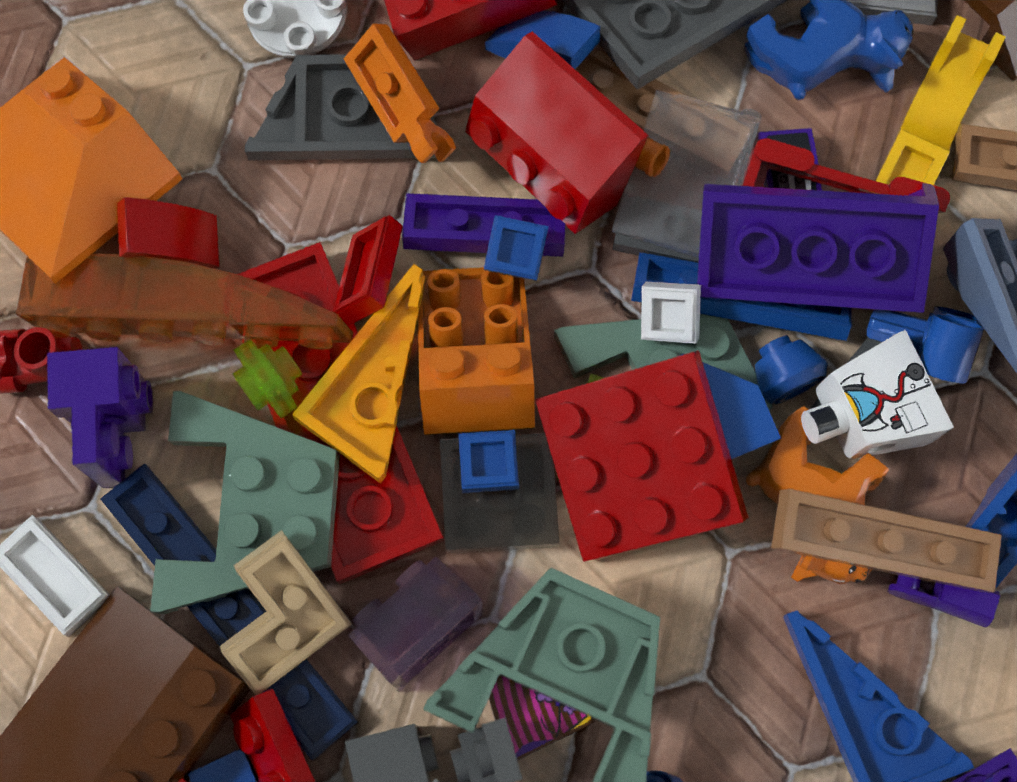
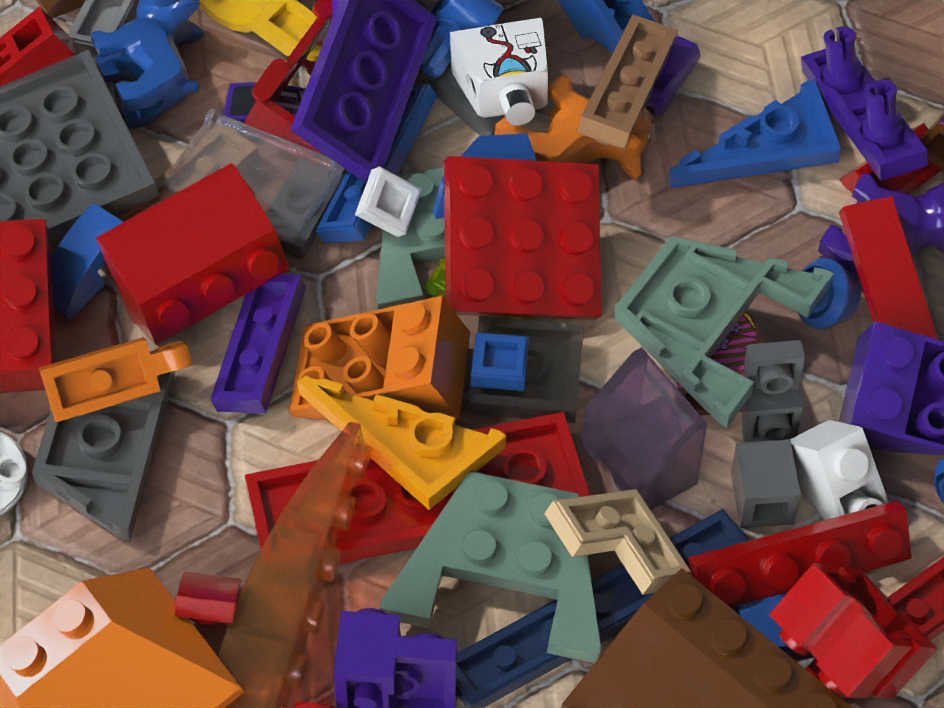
camera: 80 degrees left, 20 degrees down
clear neon green plate [232,339,302,418] -> none
red tile [332,215,403,327] -> none
blue tile [484,215,549,281] -> none
blue cone [754,335,828,405] -> none

